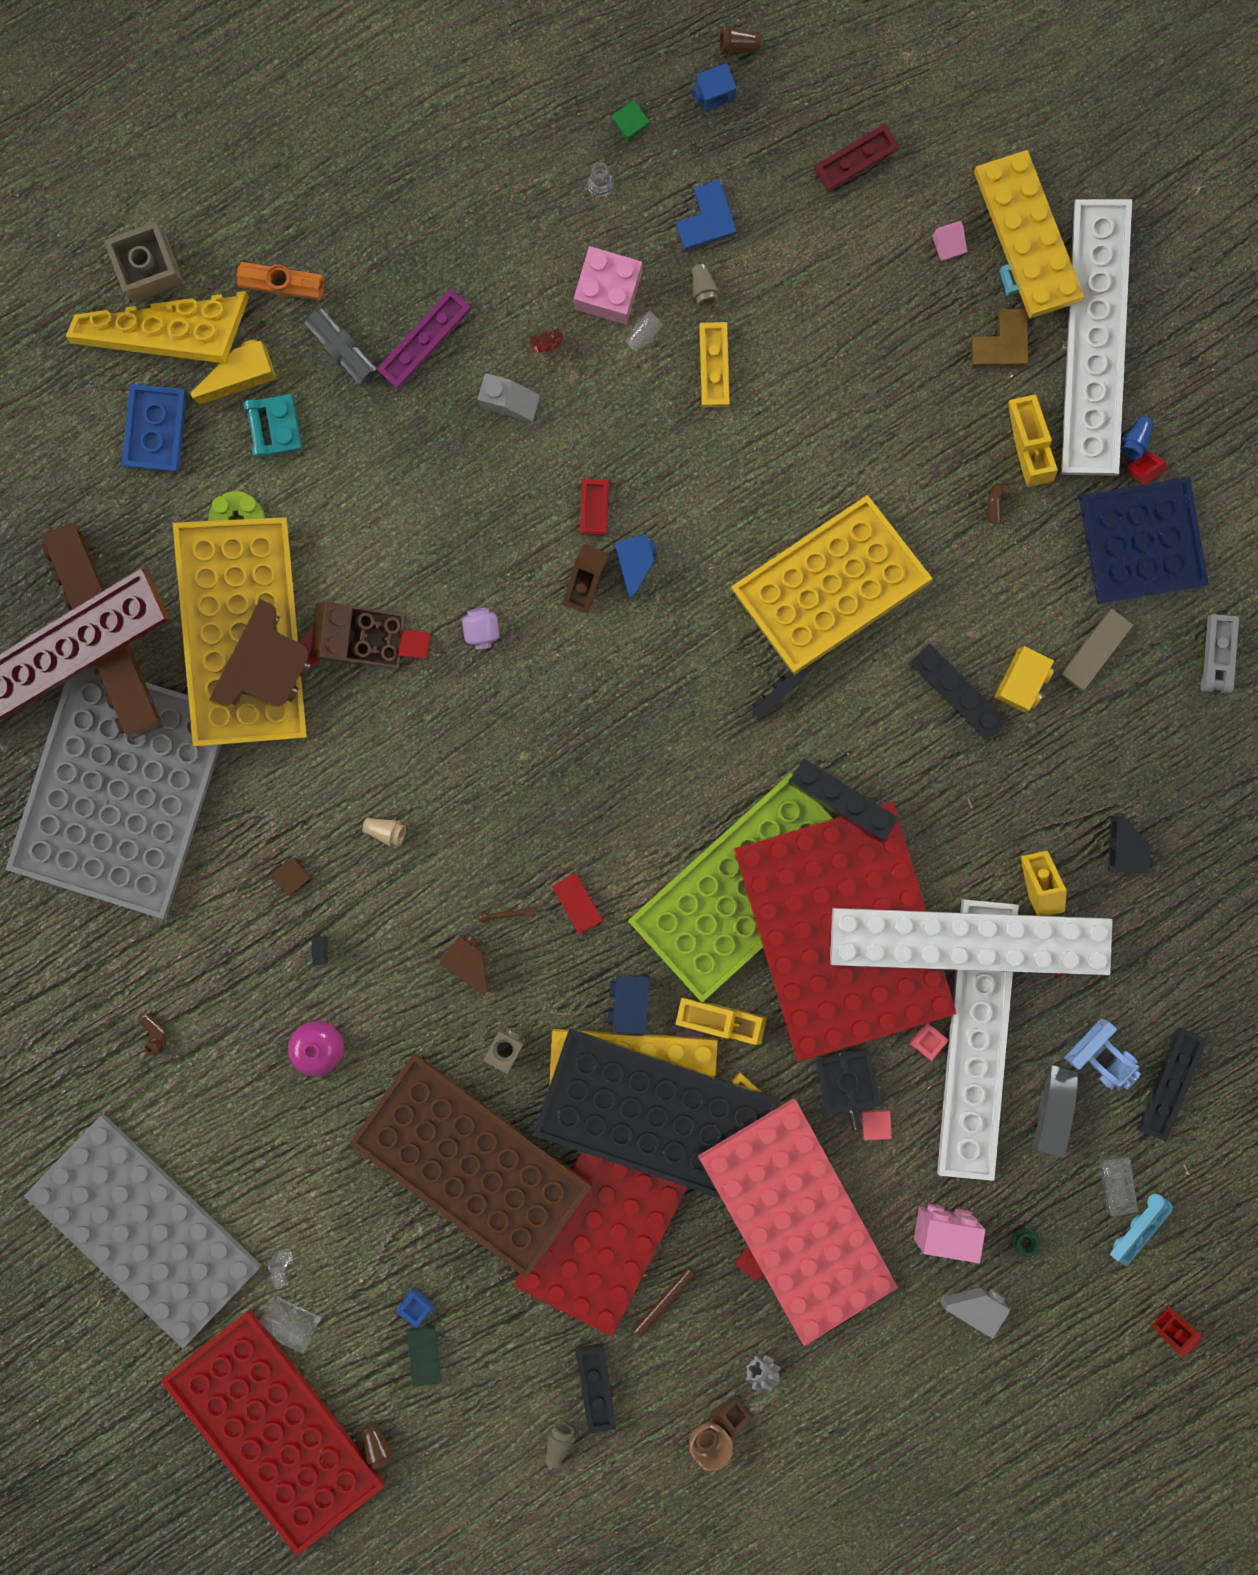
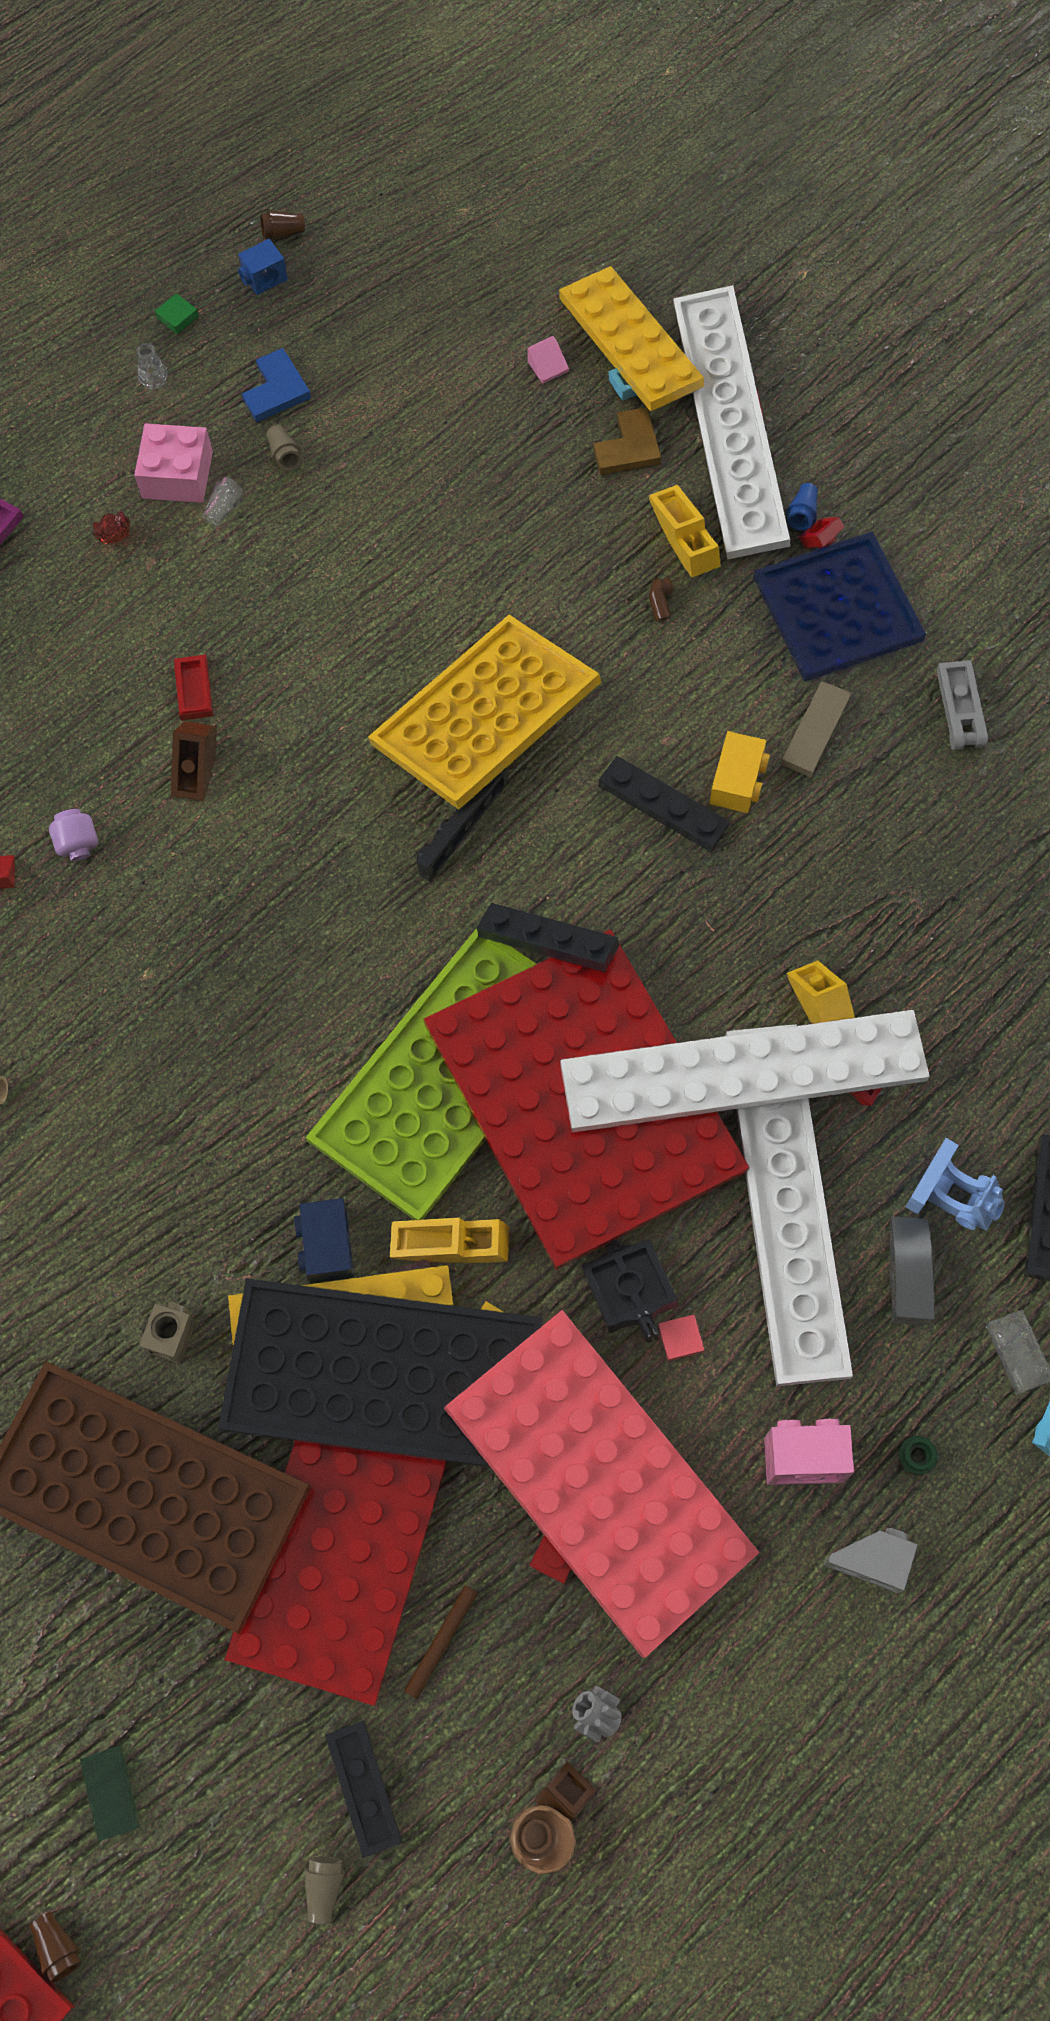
camera: 10 degrees left, 20 degrees down
blue tile [395,1288,435,1329] -> none
reddish brown slope [439,934,490,995] -> none
light grey slope [477,373,540,422] -> none
reddish brown hinge [478,906,535,923] -> none
red tile [552,872,603,934] -> none
blue slope [615,534,658,599] -> none
yellow plate [699,322,729,408] -> none
dark red plate [814,124,899,193] -> none
coral tile [909,1023,949,1061] -> none
black slope [1108,816,1154,874] -> none

